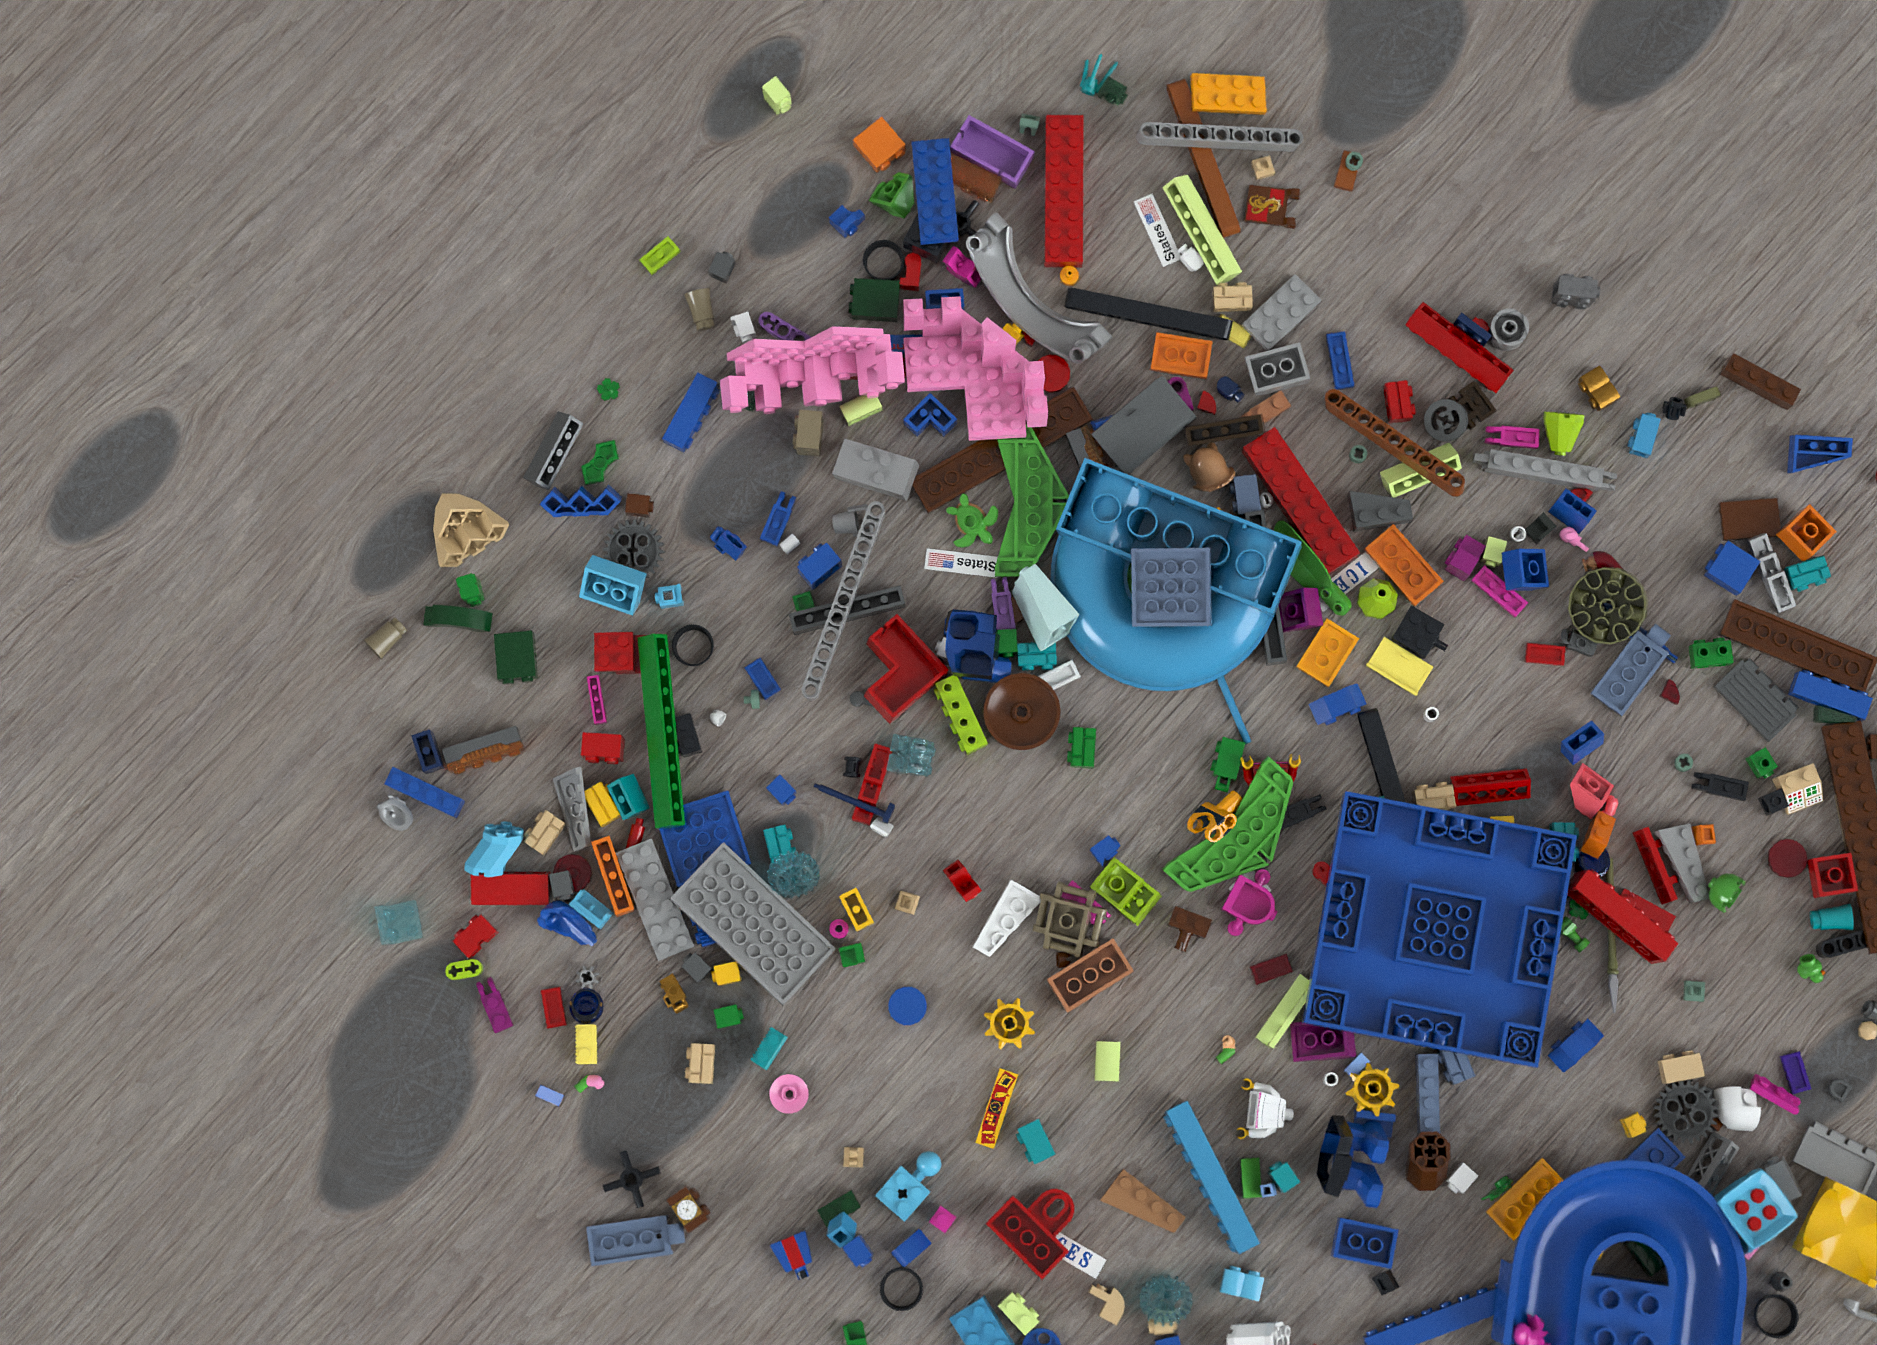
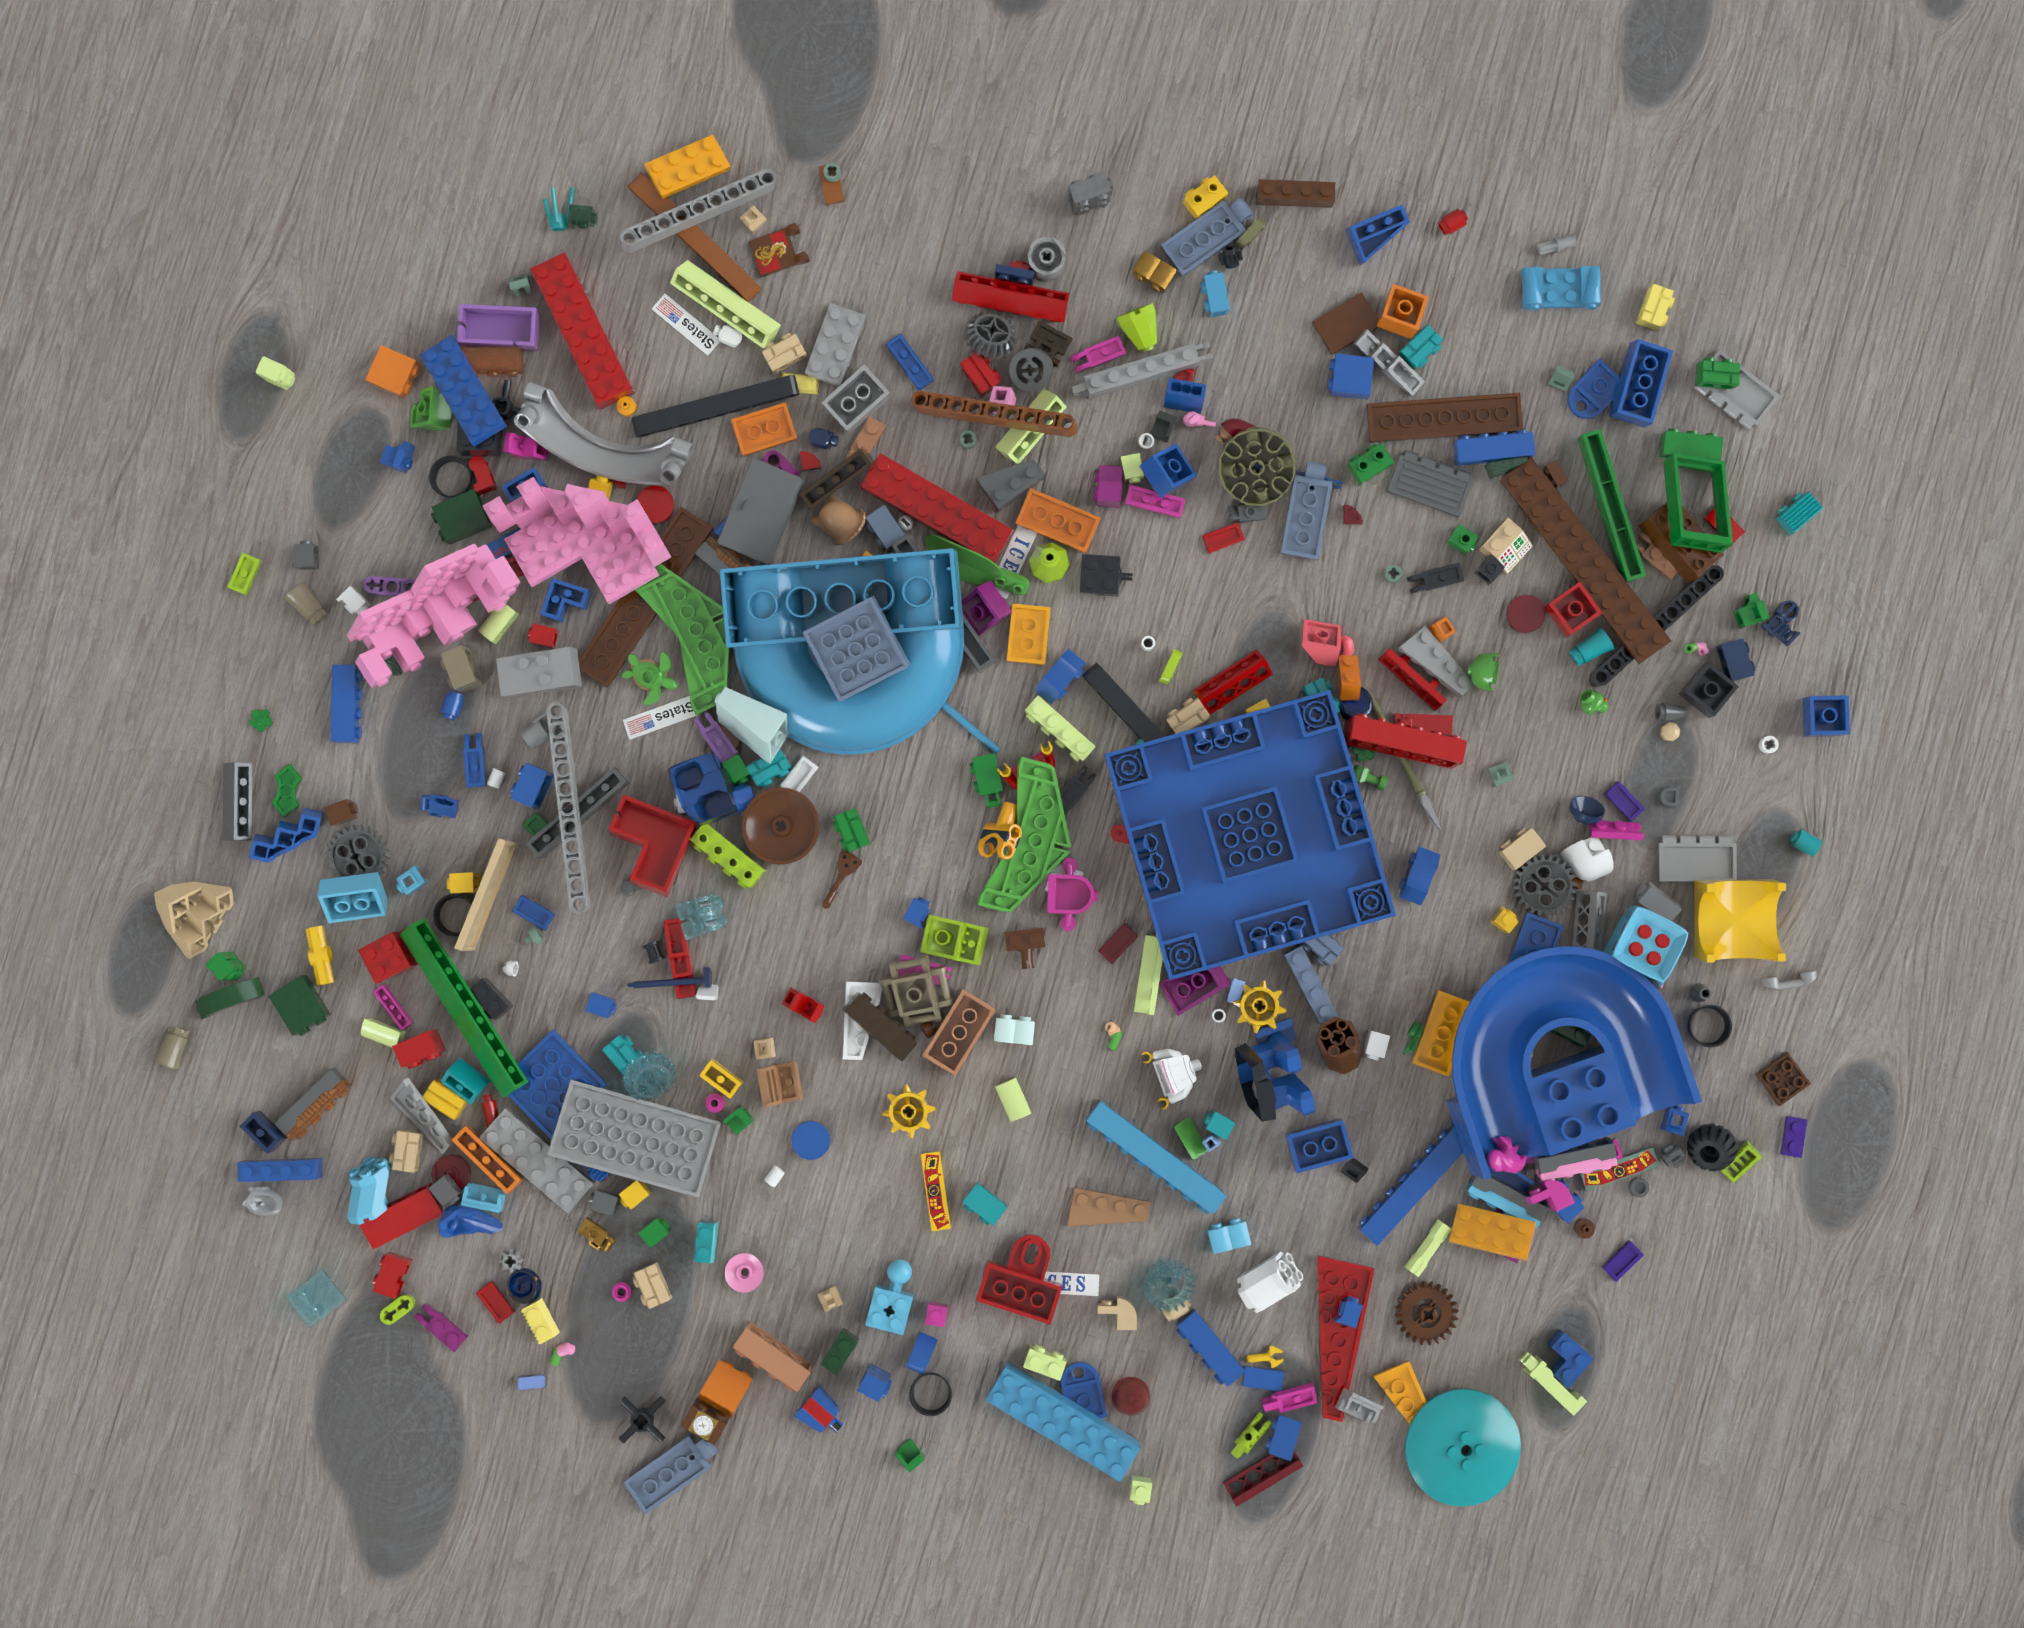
camera: 25 degrees left, 5 degrees up
dark azure brick [827,1211,857,1248] -> none
light yellow door [1366,636,1433,696] -> none
blue brick [1561,720,1604,765] -> none
none -> yellow piece [306,926,335,986]
none -> yellowish green brick [361,1018,406,1048]
none -> blue brick [440,691,464,721]
none -> yellow brick [447,872,481,894]
none -> tan tile [454,838,518,951]
none -> red brick [527,623,559,649]
none -> dark pink plate [612,1282,631,1302]
none -> orange brick [698,1360,753,1418]
none -> nougat brick [733,1321,814,1392]
none -> medium nougat plate [756,1061,803,1108]
none -> white hinge [764,1165,785,1187]
none -> reddish brown piece [822,851,862,909]
none -> dark brown brick [842,992,917,1061]
none -> dark grey gear [965,311,1016,360]
none -> bright pink brick [989,386,1016,416]
none -> light aqua brick [994,1014,1035,1045]
none -> yellowish green brick [1025,696,1096,763]
none -> lime beam [1159,649,1183,686]
none -> sand blue hinge [1160,198,1253,278]
none -> yellow brick [1183,175,1229,220]
none -> dark blue piece [1570,796,1605,825]

